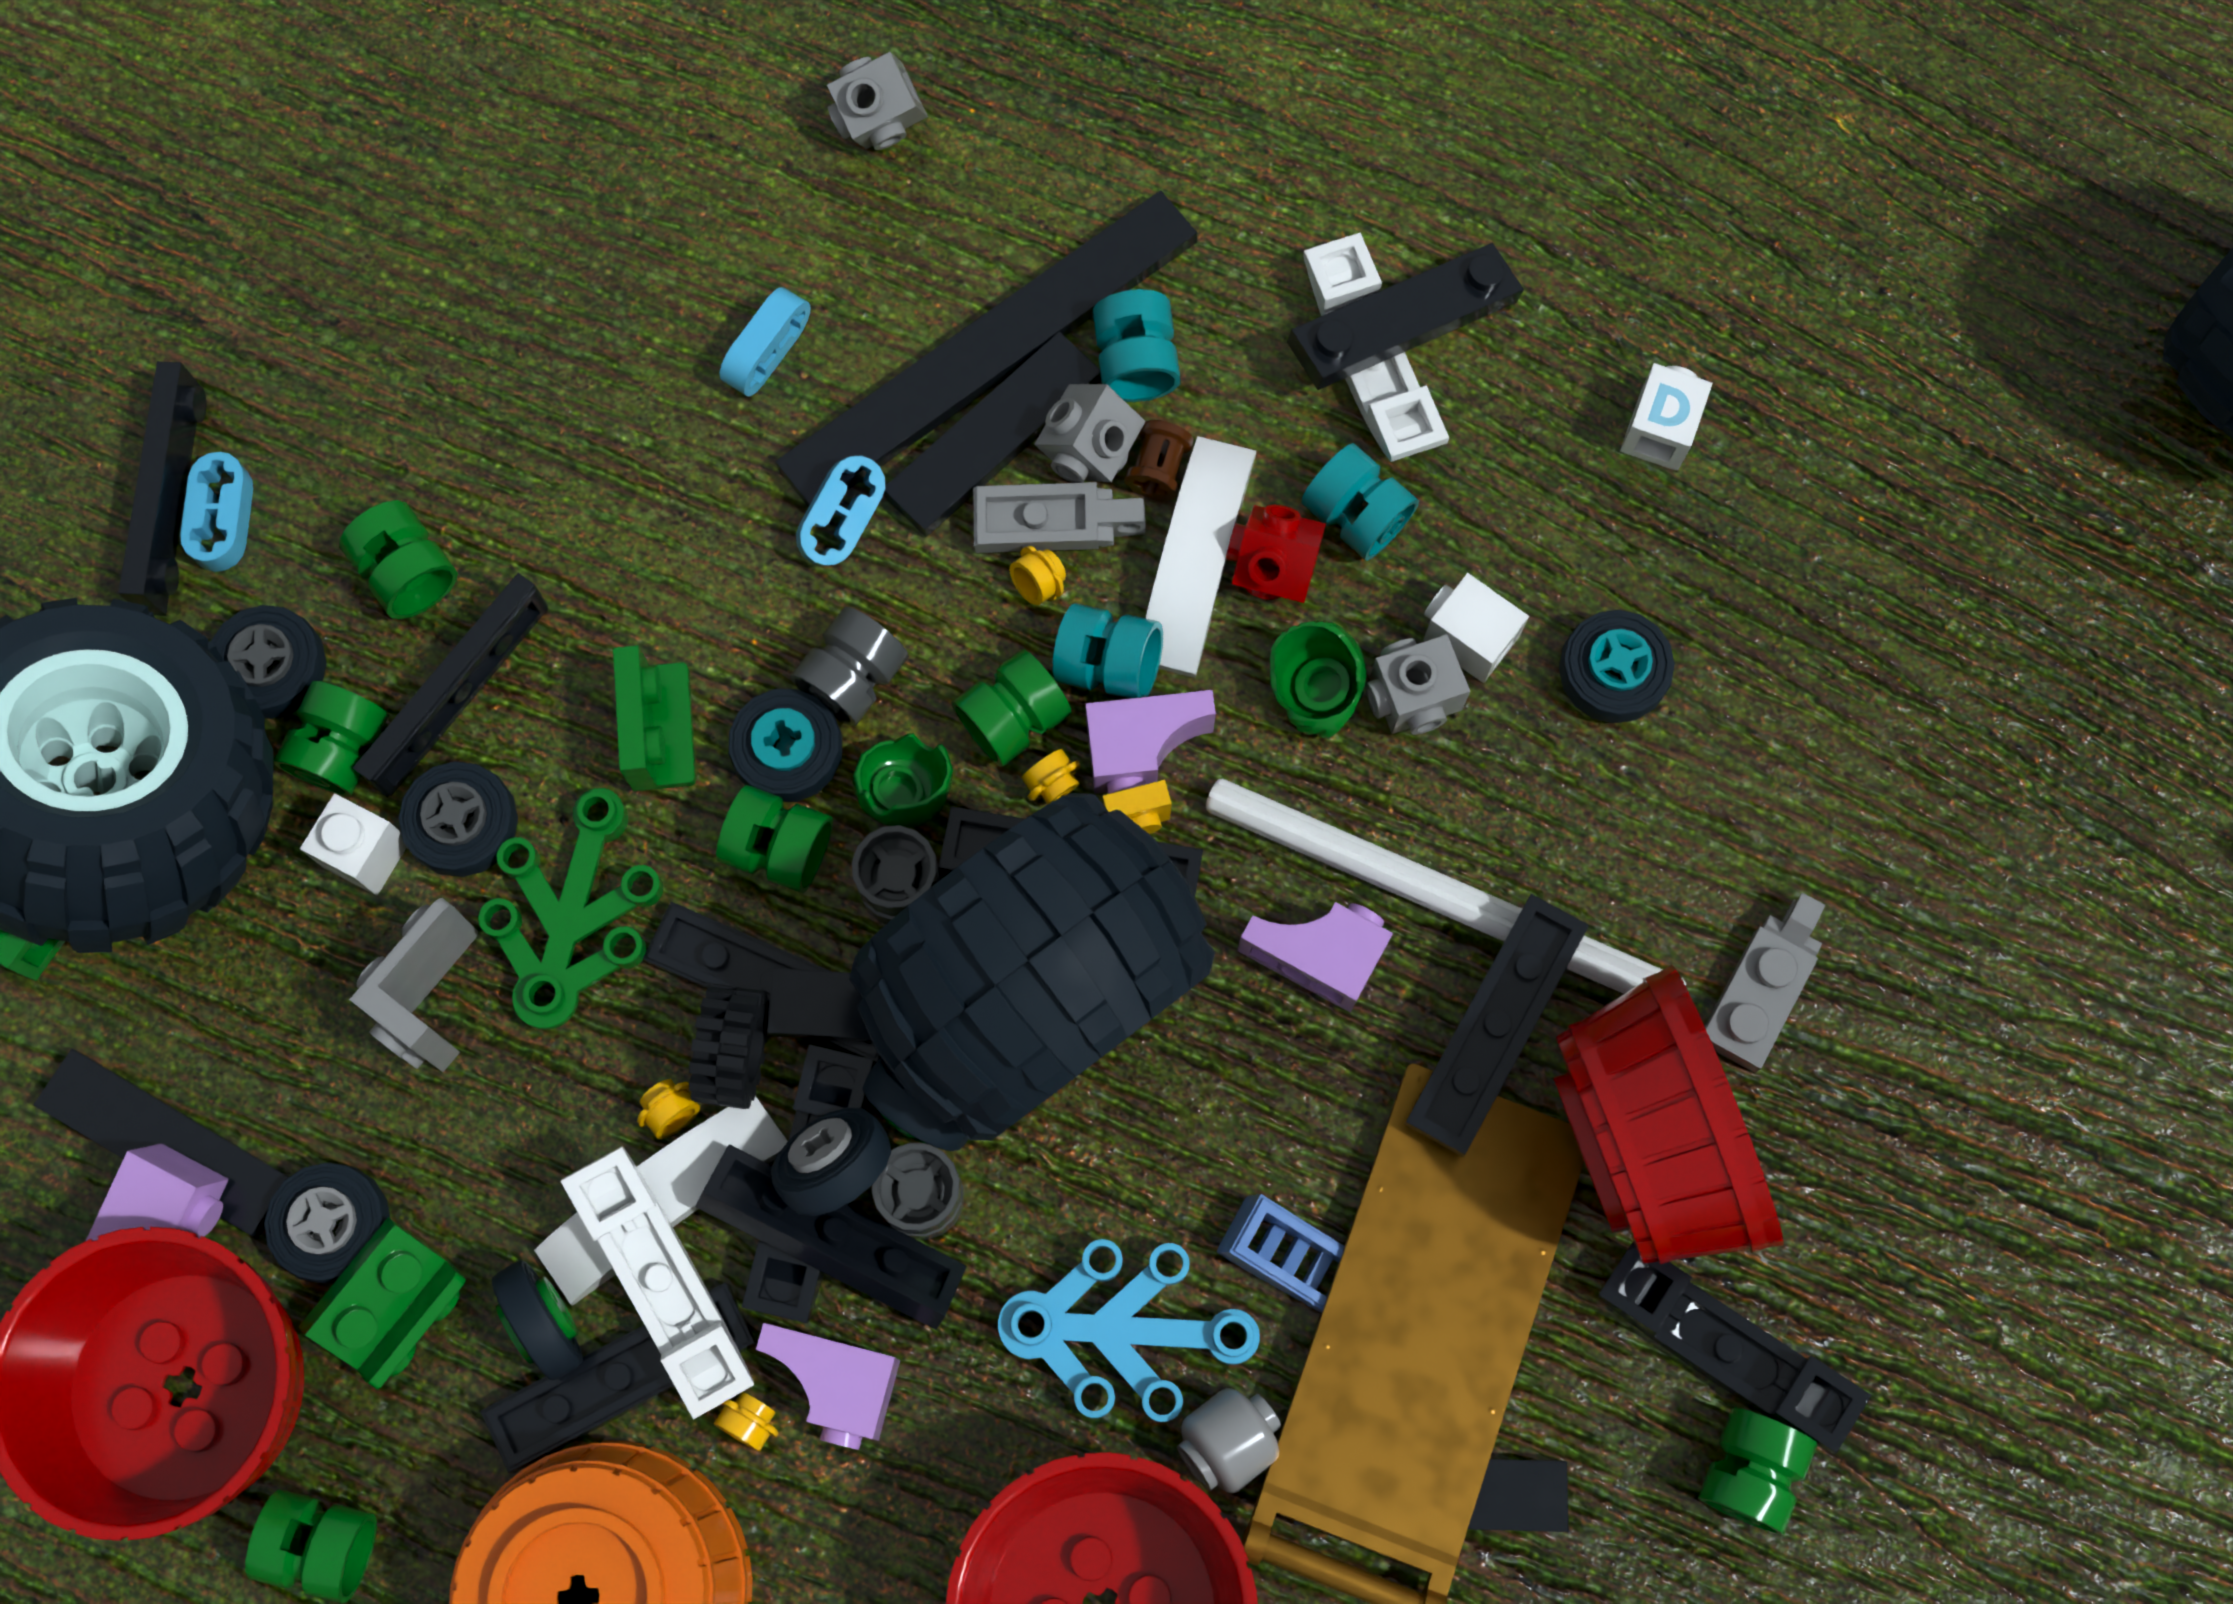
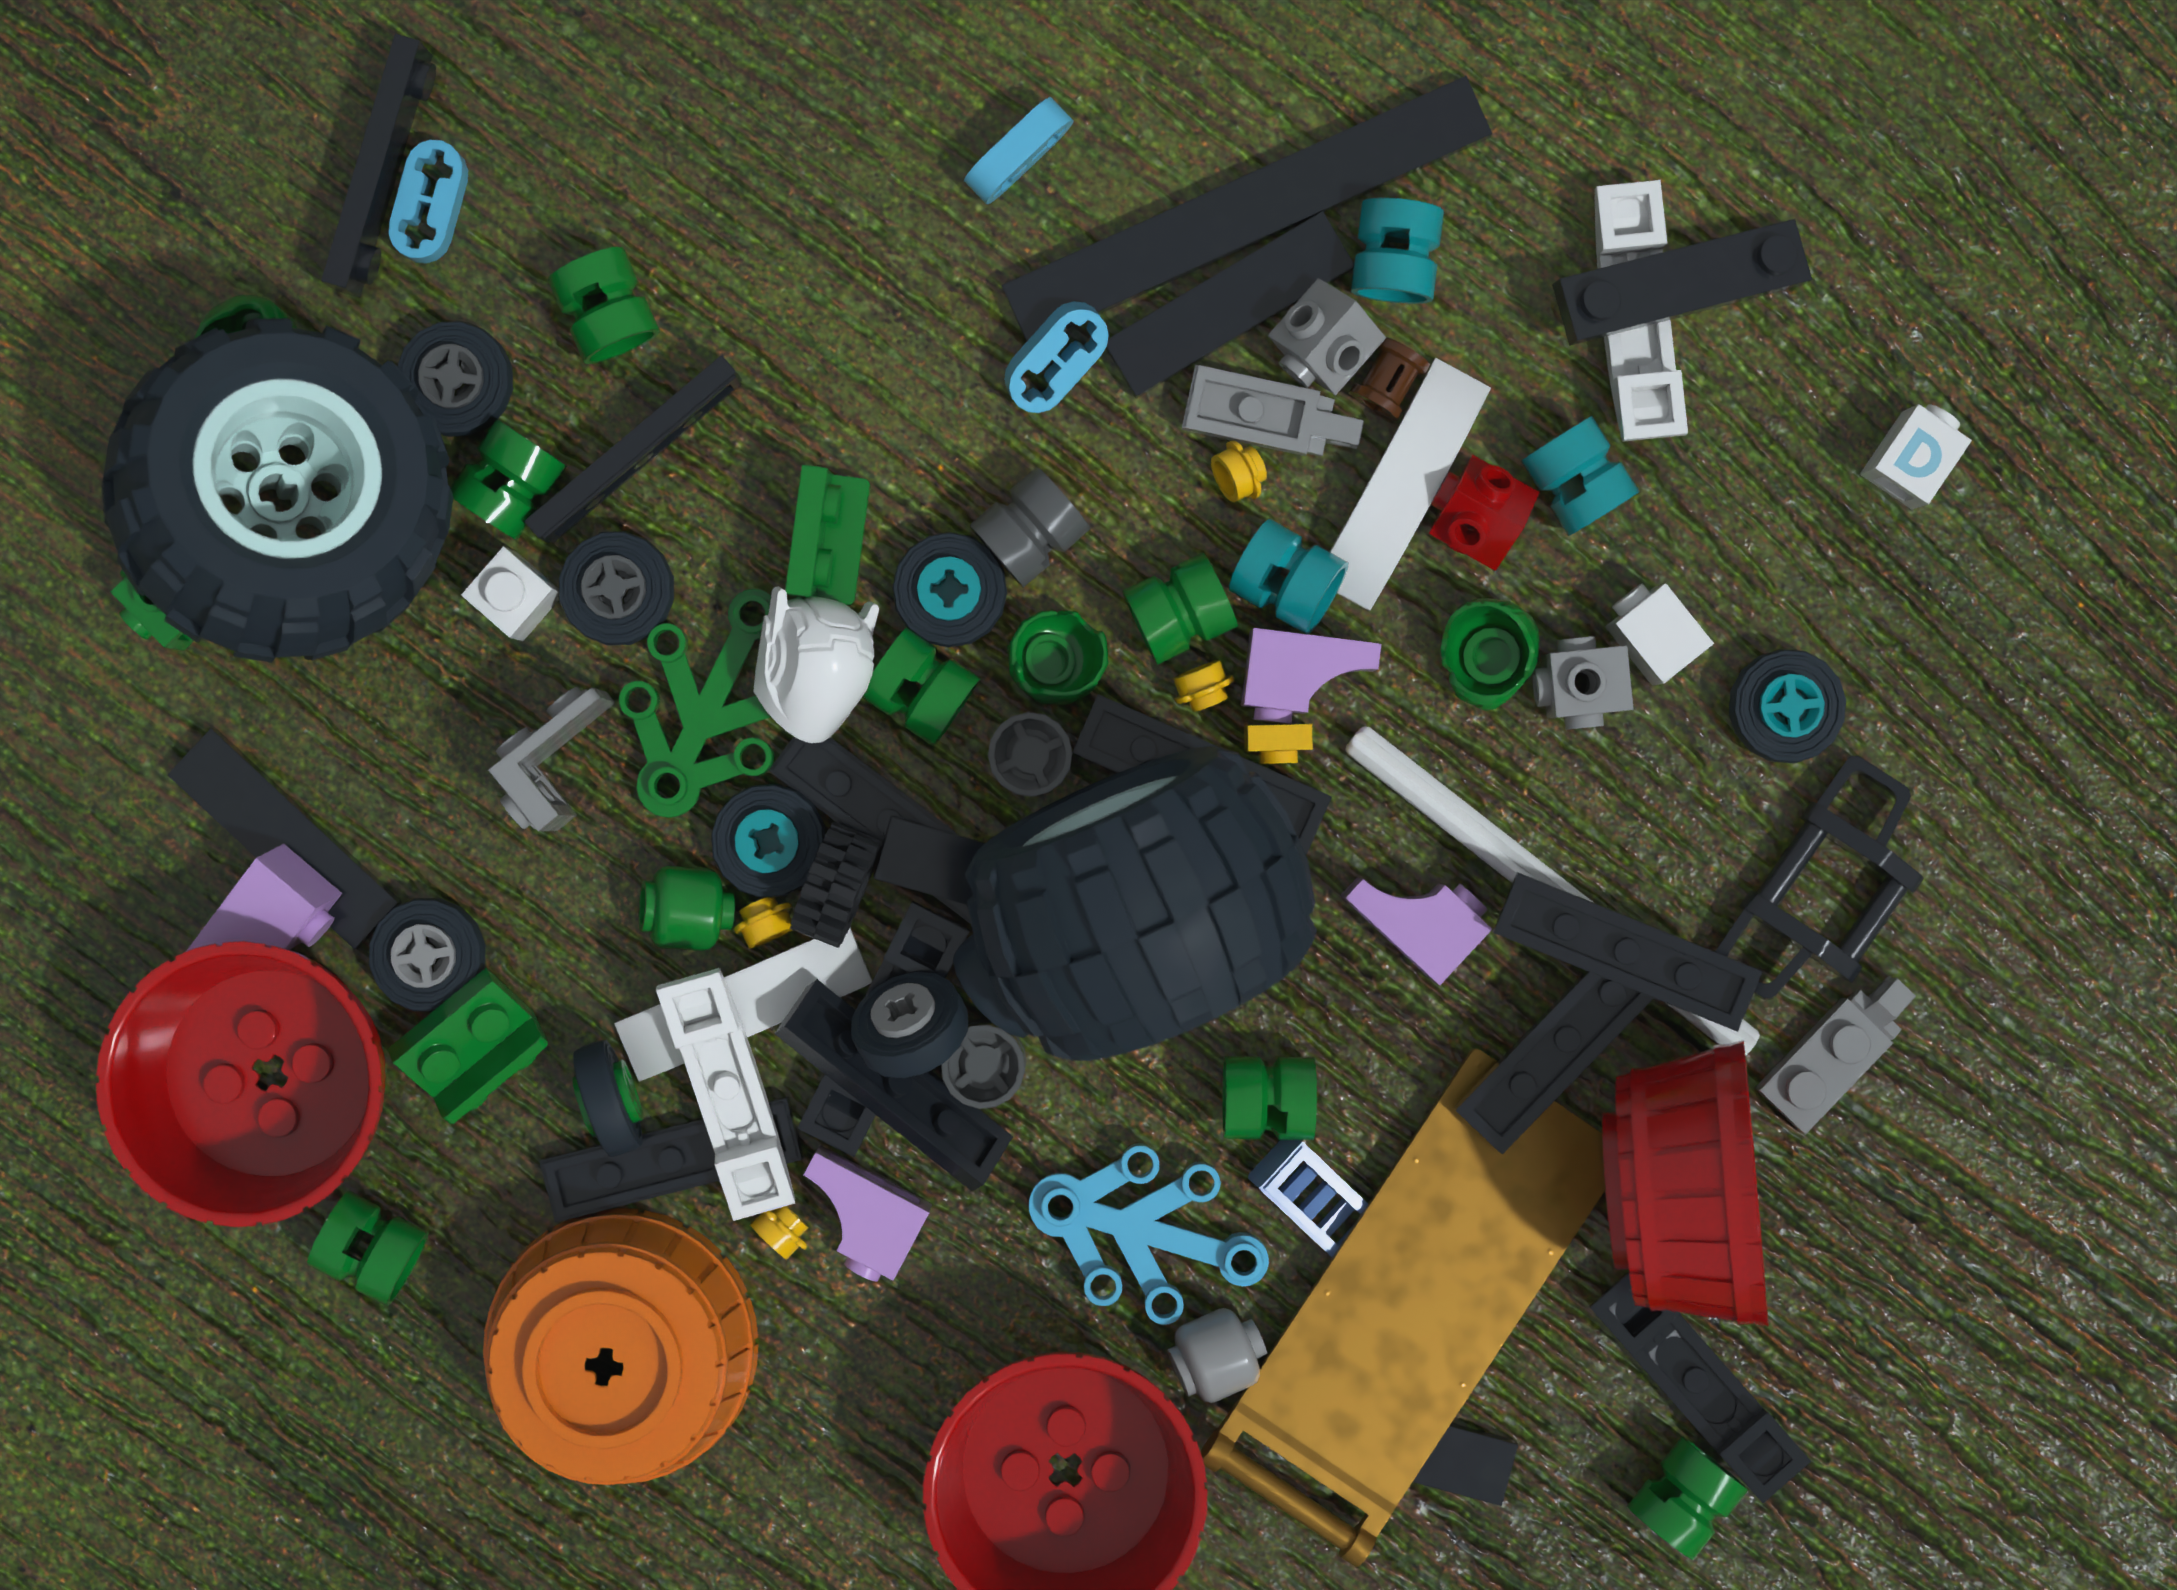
camera: 15 degrees right, 15 degrees up
none -> green head [638,866,735,951]
none -> black wheel [711,784,826,898]
none -> white helmet [753,586,879,743]
none -> green wheel [1222,1056,1317,1140]
none -> black plate [1493,872,1763,1032]
none -> black bar [1715,756,1924,1000]

